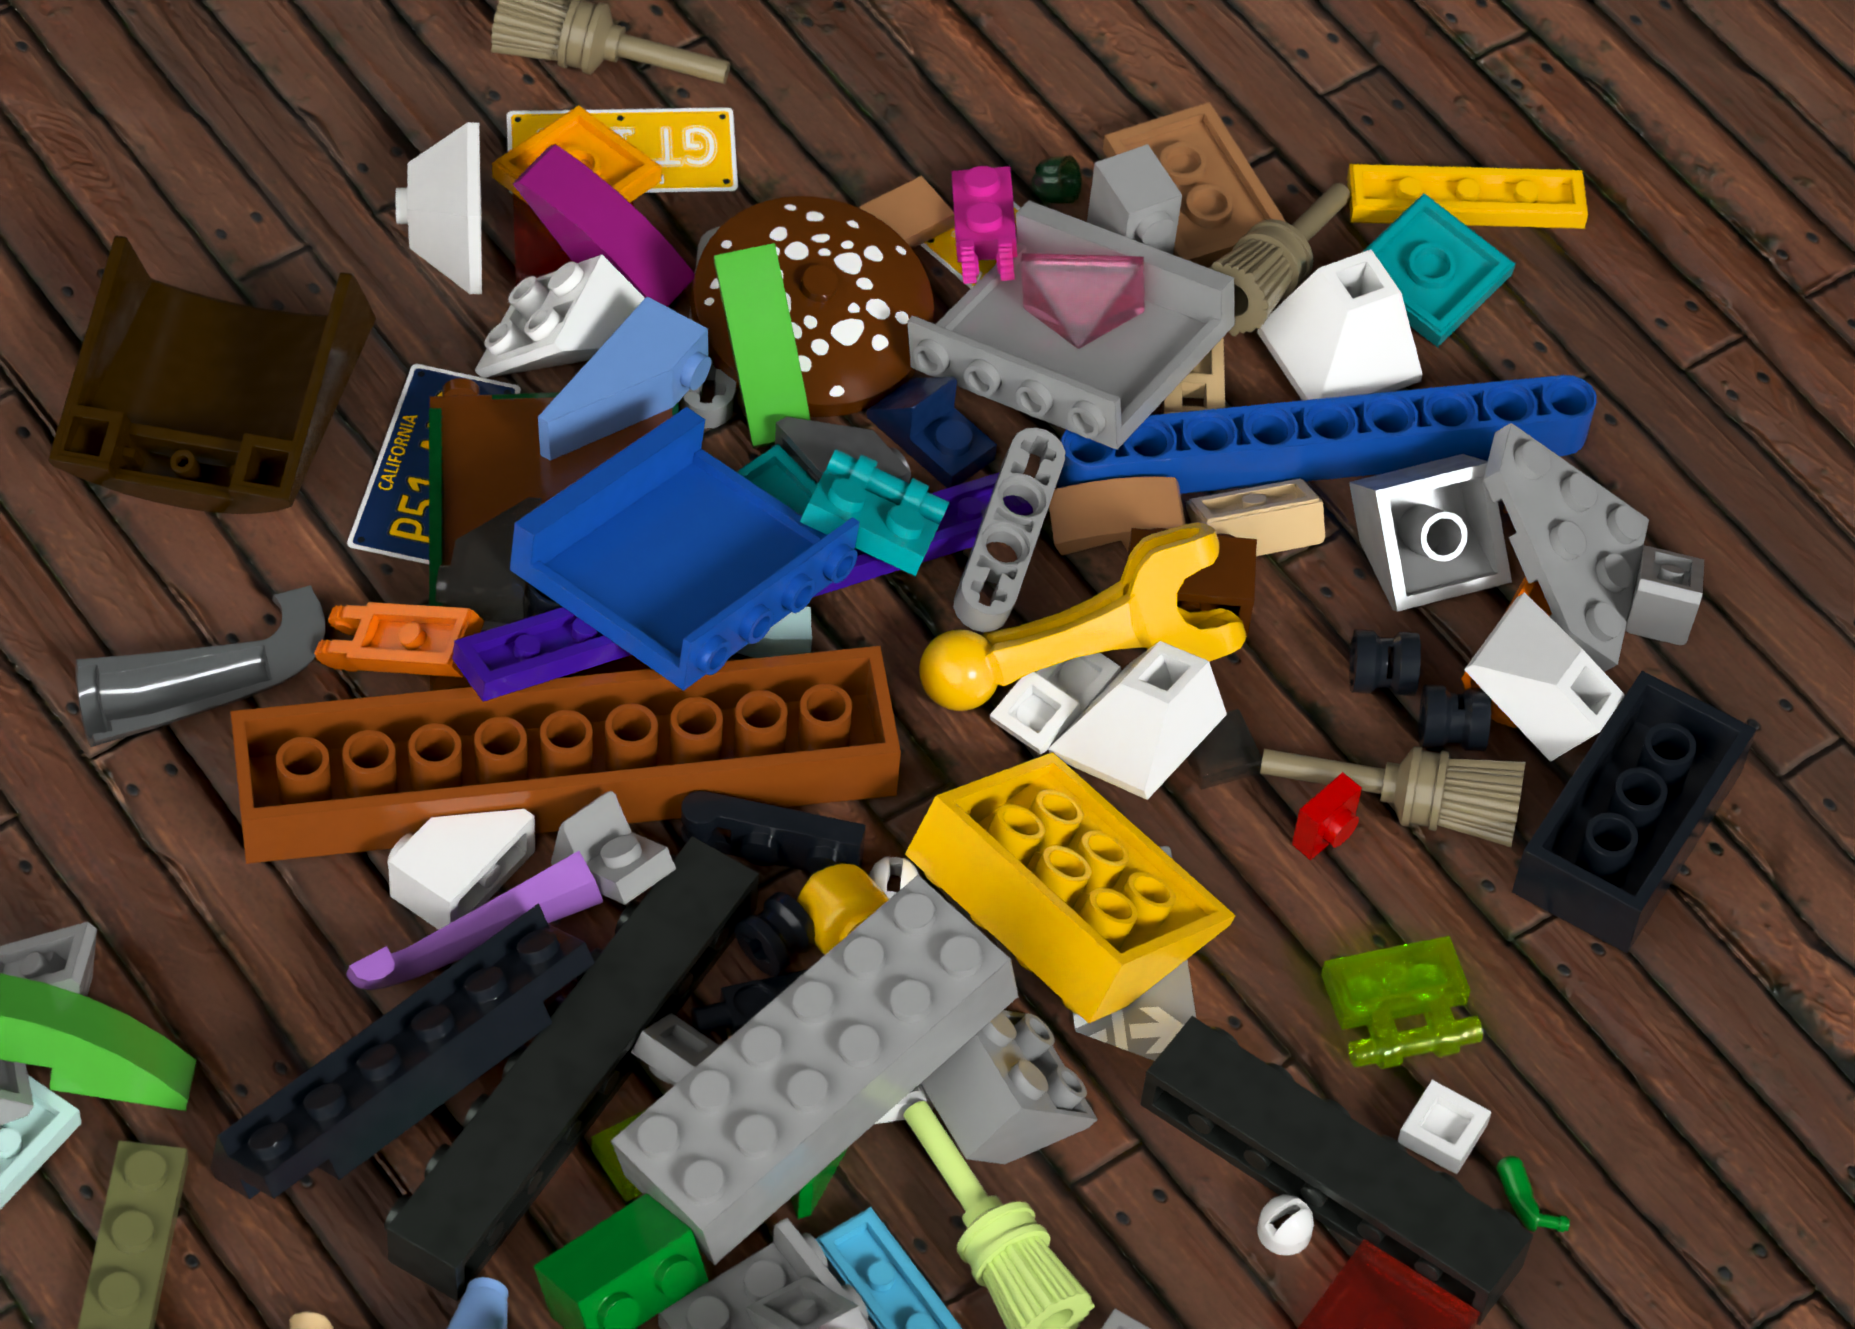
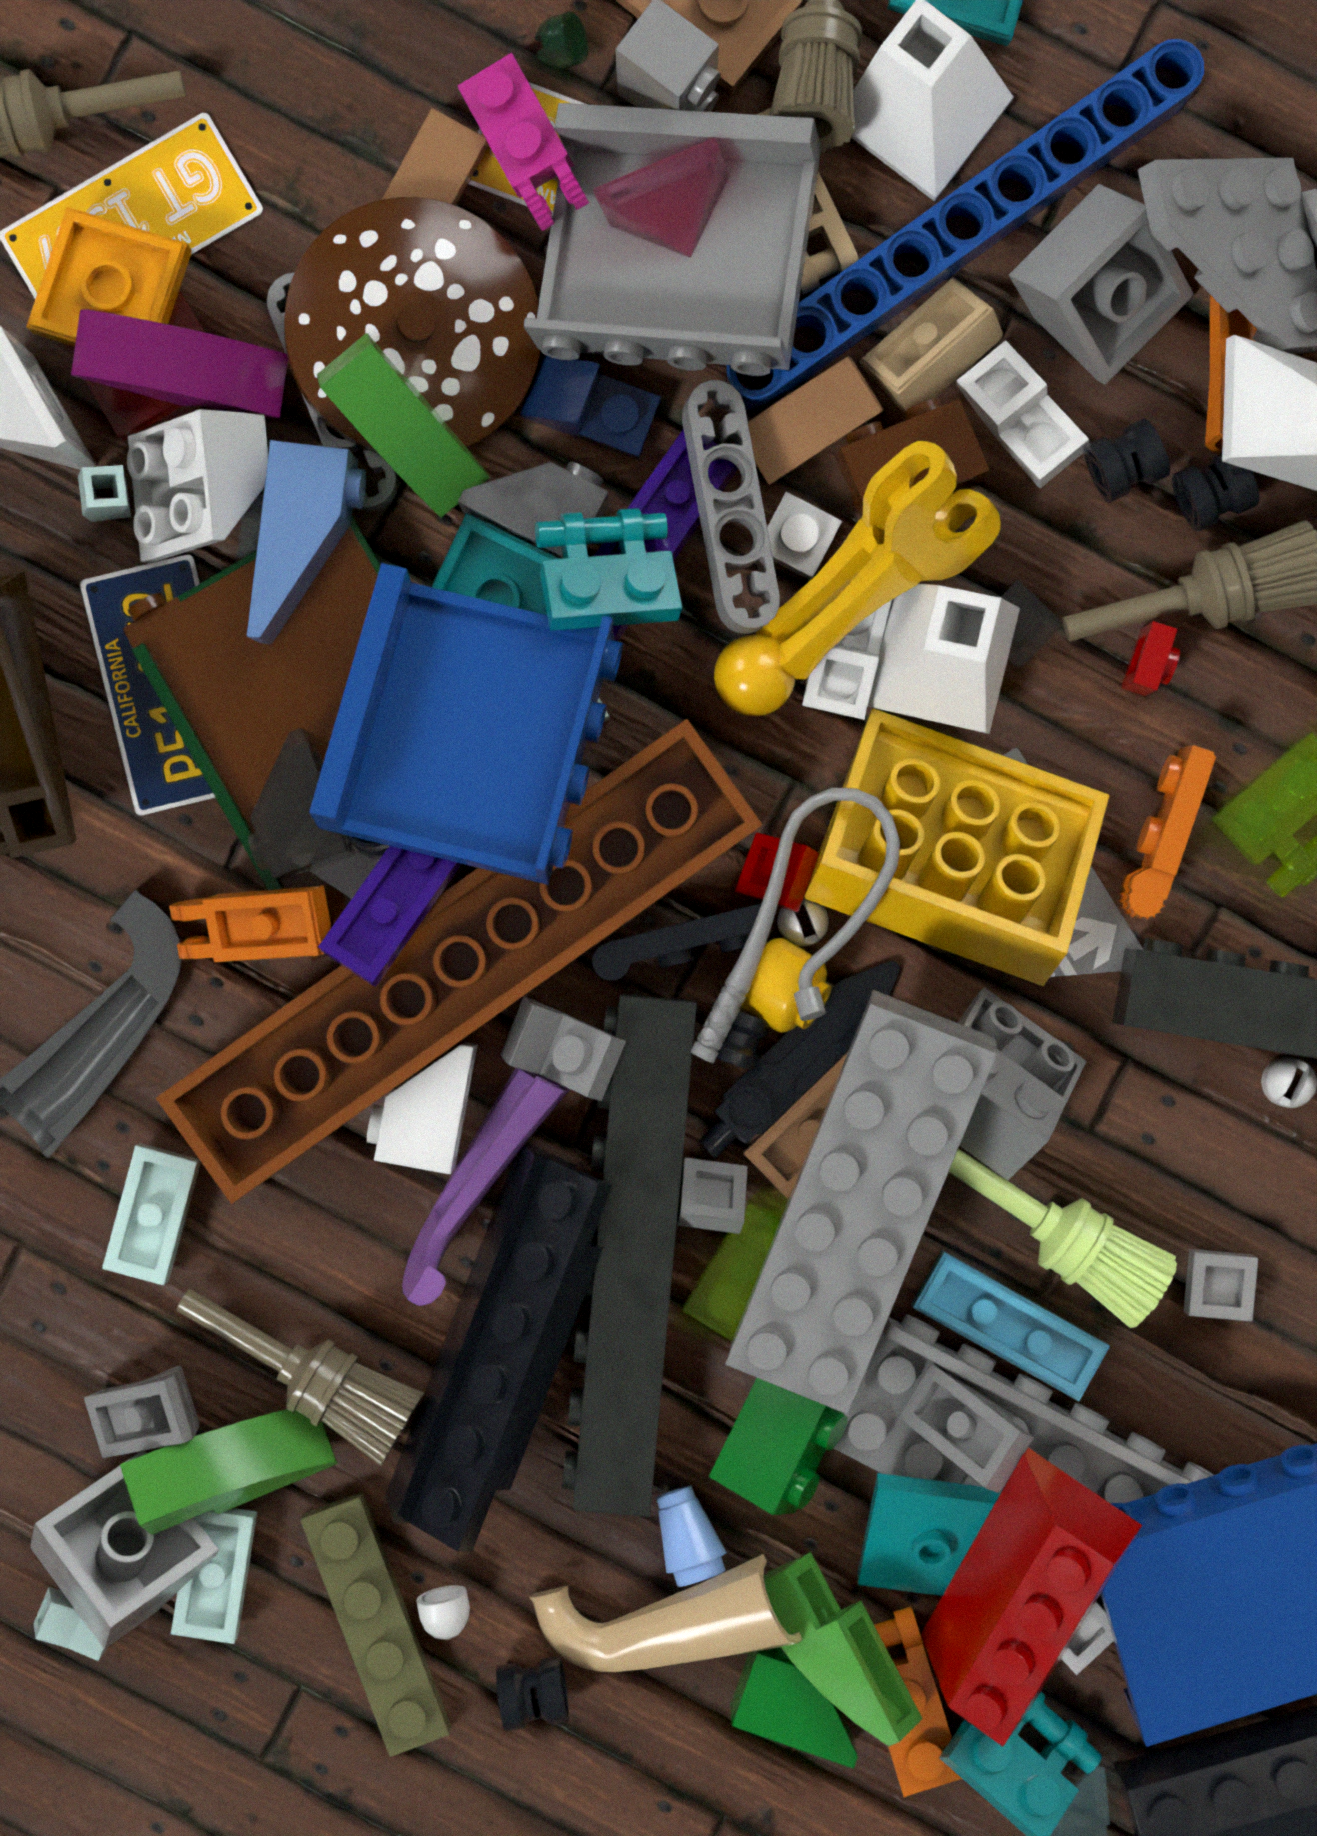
camera: 25 degrees left, 35 degrees up
none -> light aqua piece [78,465,131,522]
none -> light aqua plate [102,1143,201,1285]
none -> dark tan piece [176,1289,424,1466]
none -> white hinge [416,1585,470,1640]
none -> light grey piece [690,787,900,1063]
none -> red plate [735,832,820,913]
none -> white plate [767,492,842,580]
none -> white slope [957,340,1089,488]
none -> orange hinge [1118,745,1216,919]

